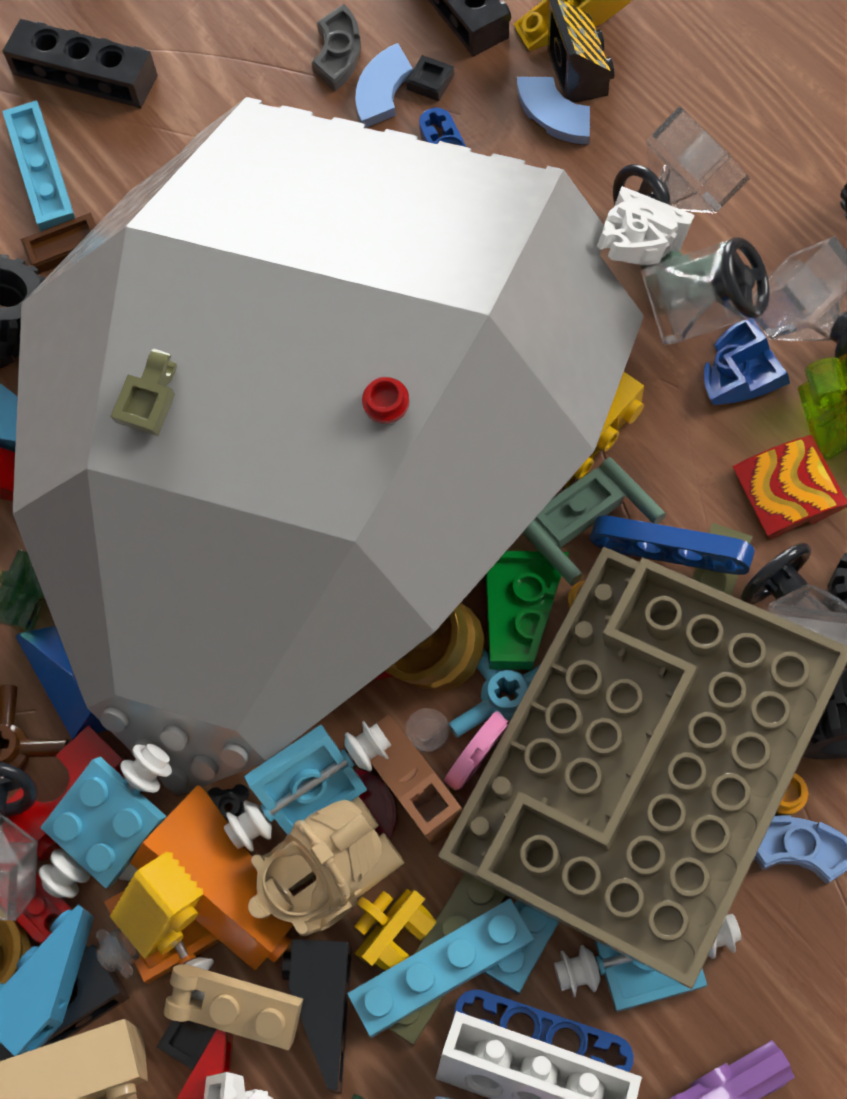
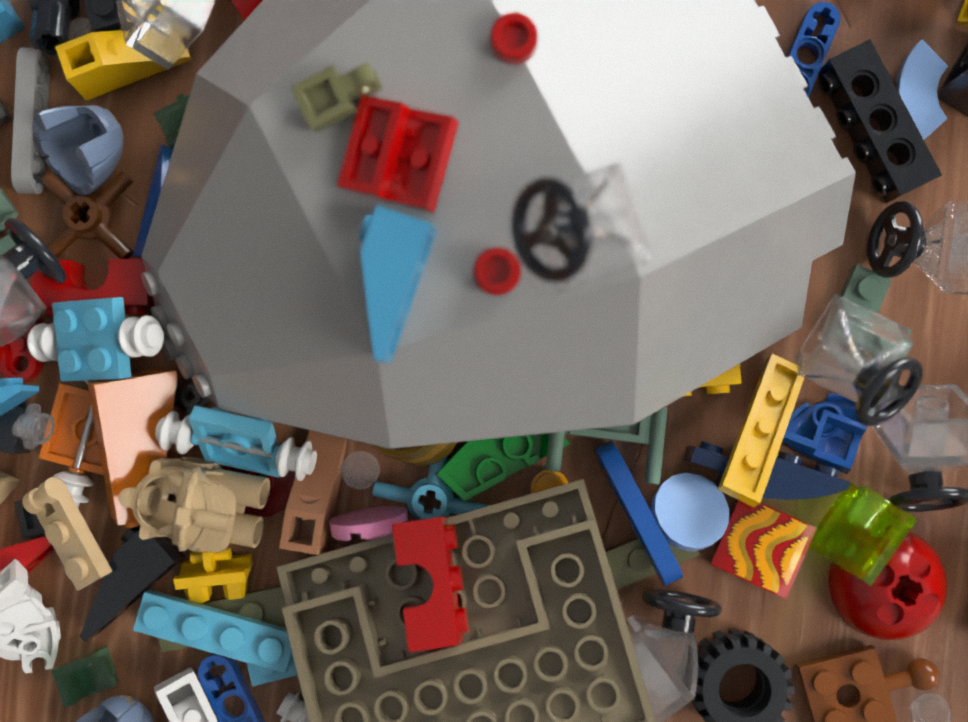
camera: 40 degrees right, 20 degrees up
yellow brick [110,852,203,959] -> none
white piece [597,186,695,265] -> none
none -> red slope [337,95,459,213]
none -> dark azure slope [359,205,438,363]
none -> red arch [392,516,469,652]
none -> red tile [490,12,538,65]
none -> piece [511,161,653,294]
none -> light blue tile [651,473,729,552]
none -> dark blue slope [683,441,850,500]
none -> yellow plate [717,354,807,507]
none -> black brick [818,39,942,203]

